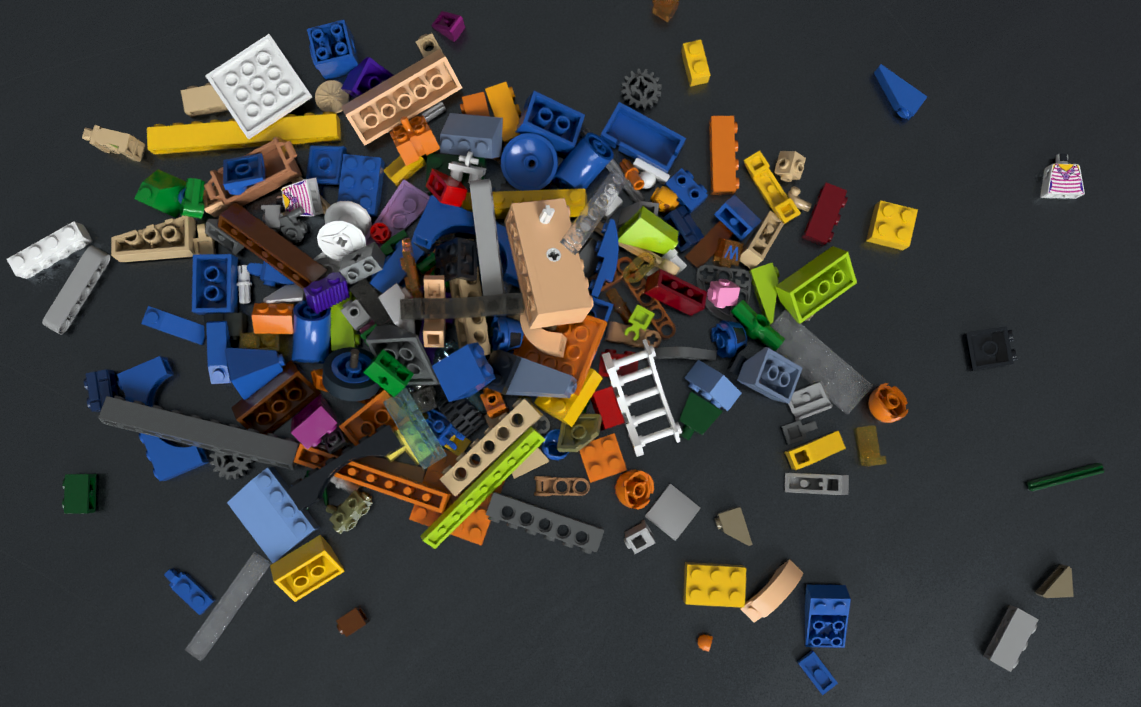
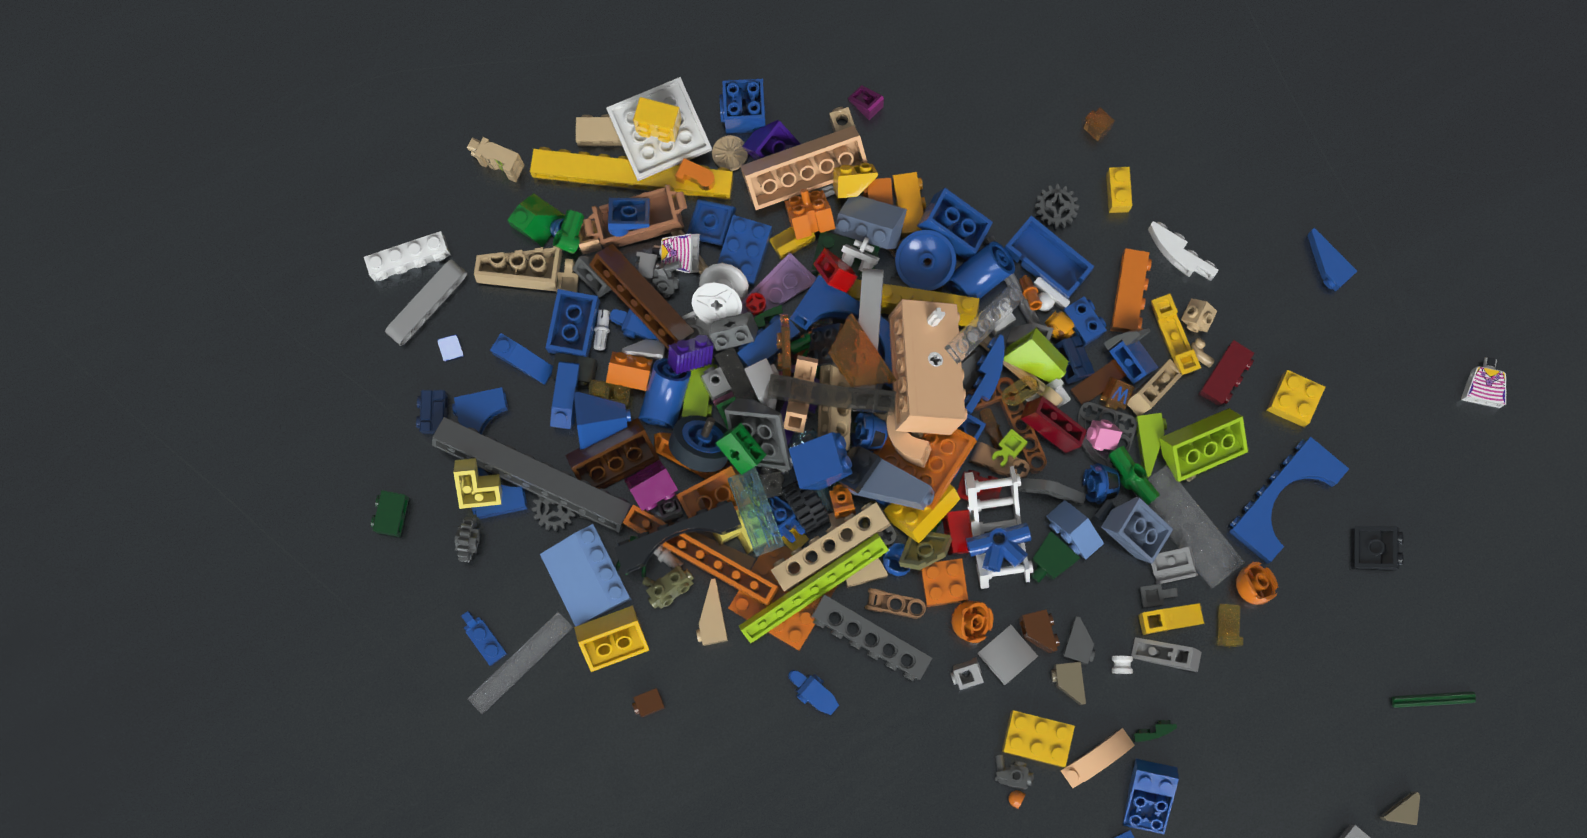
camera: 10 degrees right, 5 degrees down
none -> slope [437,334,464,361]
none -> light yellow brick [454,458,502,509]
none -> dark grey gear [454,517,480,562]
none -> yellow brick [633,97,682,143]
none -> orange leg [675,158,715,191]
none -> tan slope [696,578,728,646]
none -> blue hinge [788,669,839,715]
none -> clear orange wing [828,314,897,387]
none -> yellow slope [833,163,878,198]
none -> blue piece [966,523,1031,572]
none -> dark grey piece [995,755,1034,790]
none -> reddish brown slope [1018,609,1060,654]
none -> dark grey slope [1062,616,1096,665]
none -> dark grey slope [1104,328,1151,350]
none -> white wheel [1112,656,1133,674]
none -> dark green slope [1132,720,1177,742]
none -> white slope [1148,221,1218,281]
none -> blue arch [1229,437,1349,564]

